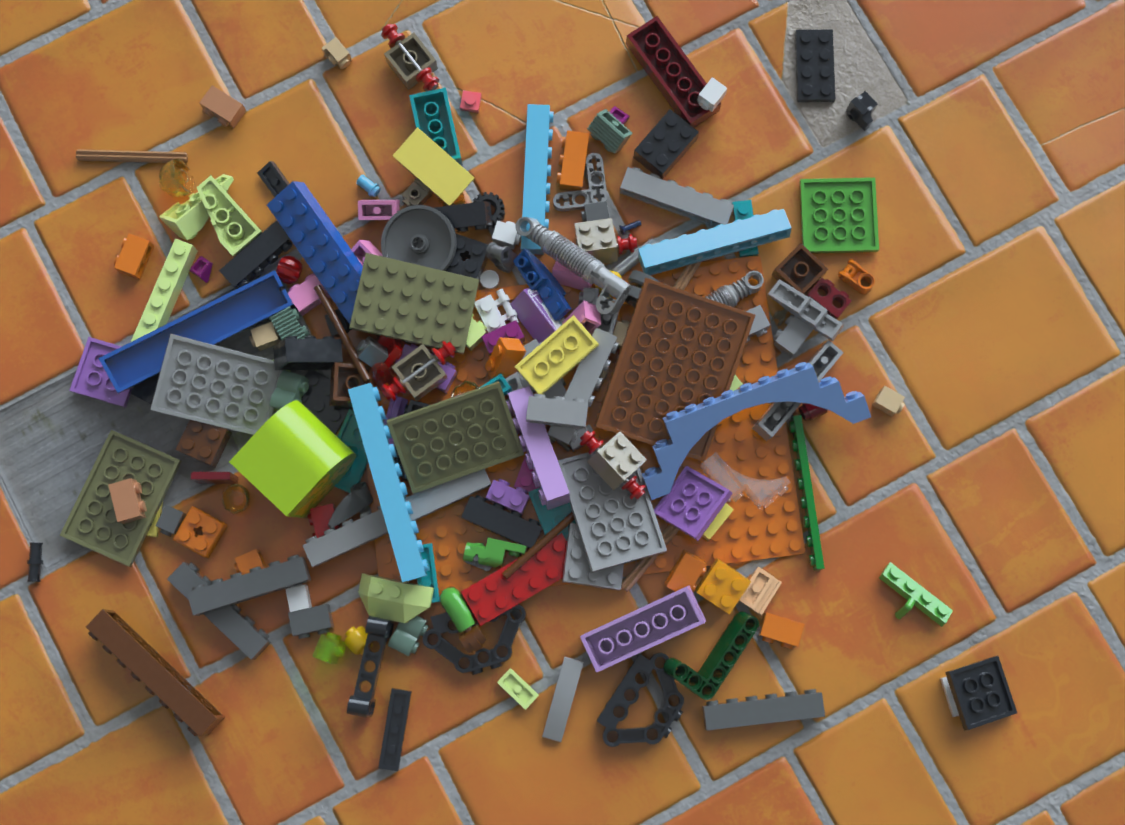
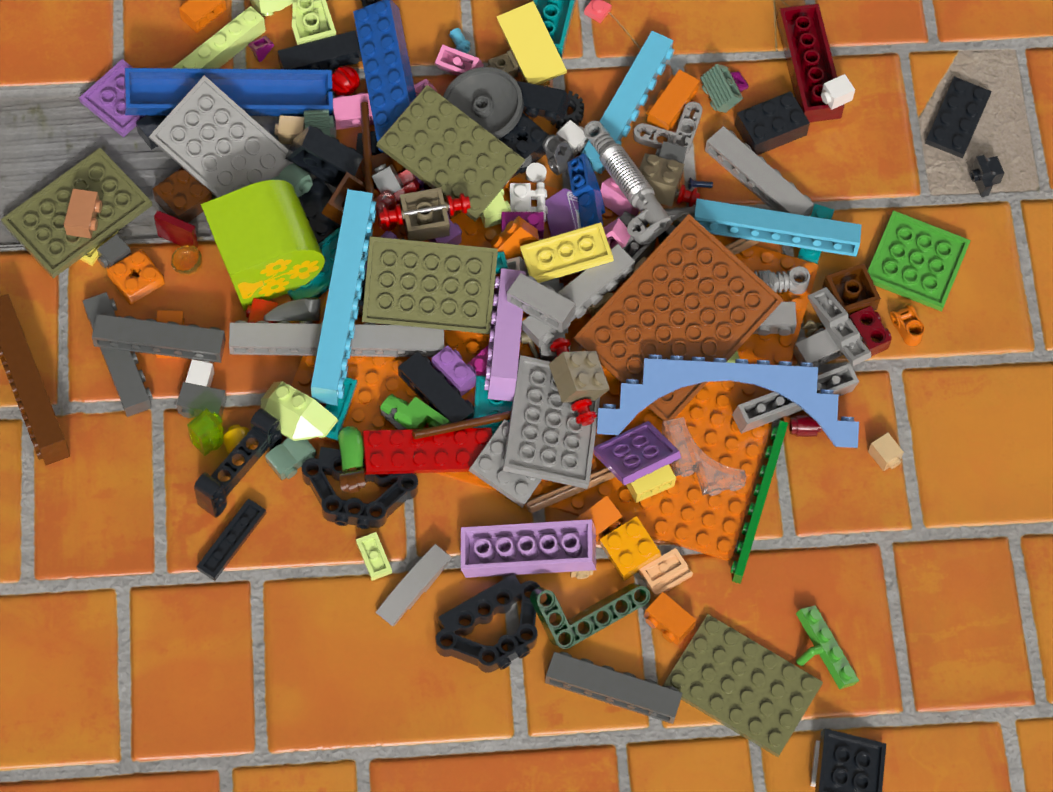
camera: 20 degrees right, 15 degrees down
none -> olive plate [663,614,823,757]

